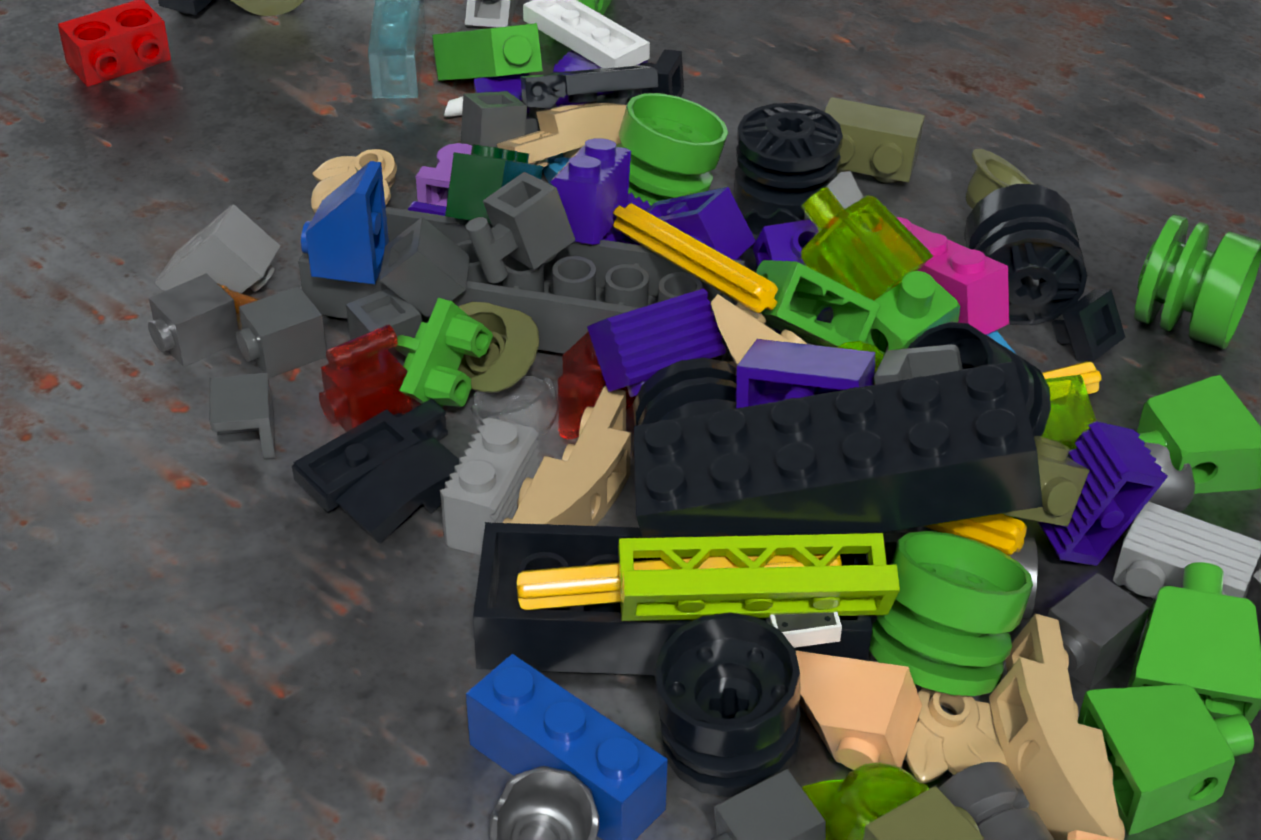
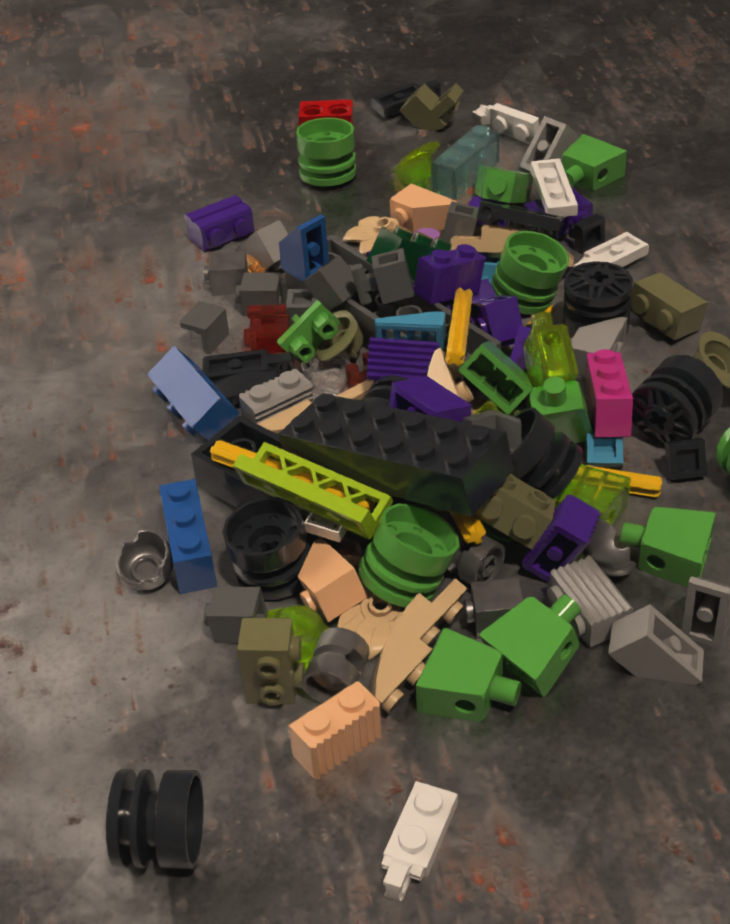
camera: 40 degrees right, 0 degrees up
none -> brick [147,346,239,440]
none -> dark purple brick [185,195,255,252]
none -> bright green wheel [296,118,357,186]
none -> dark azure slope [375,312,446,351]
none -> clear neon green piece [389,141,440,188]
none -> light nougat slope [390,184,457,233]
none -> white hinge [573,232,649,267]

